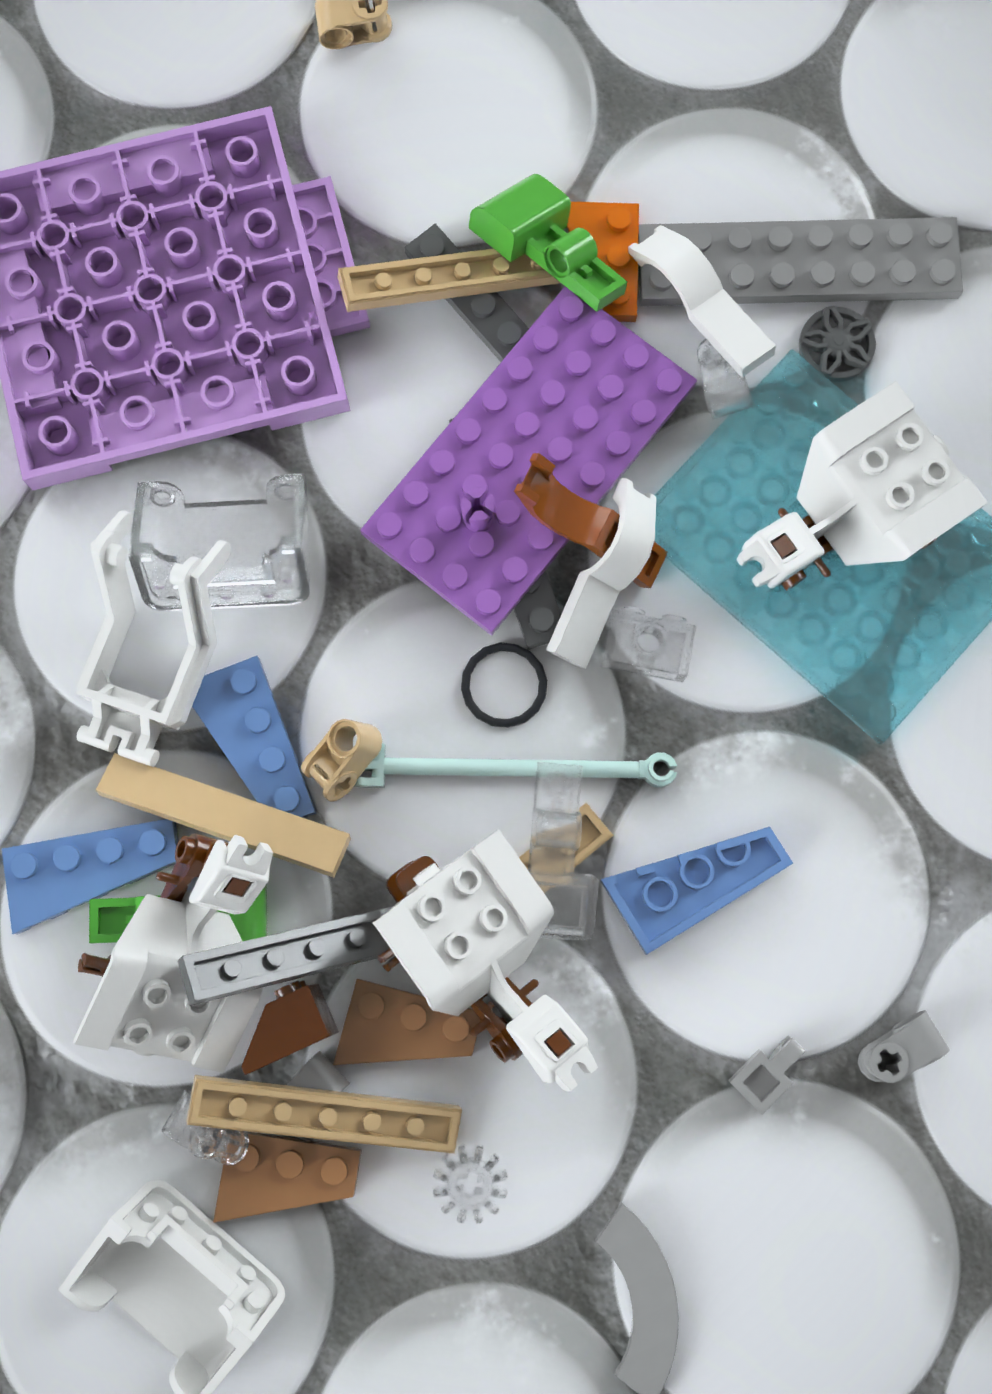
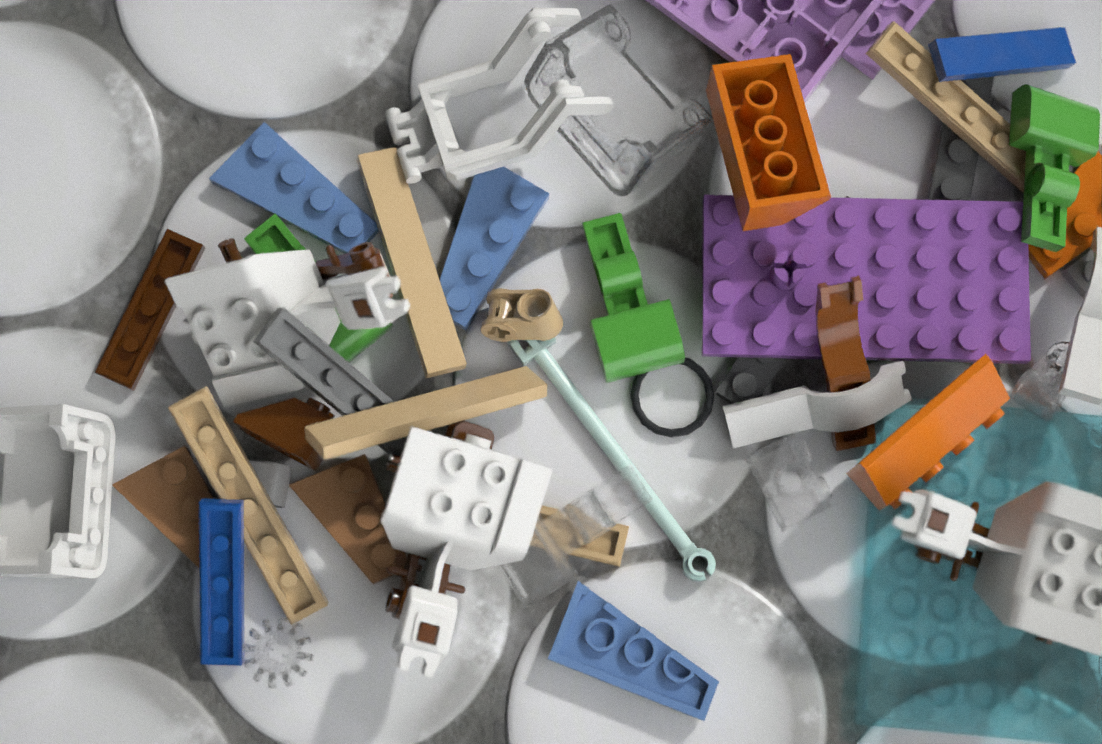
camera: 50 degrees right, 0 degrees up
clear piece [162,1089,249,1165] -> none
none -> reddish brown tile [95,229,205,391]
none -> blue tile [199,499,245,666]
none -> tan tile [305,366,547,460]
none -> bright green plate [582,213,685,383]
none -> orange slope [706,54,831,231]
none -> orange slope [846,354,1010,511]
none -> blue tile [928,27,1076,82]

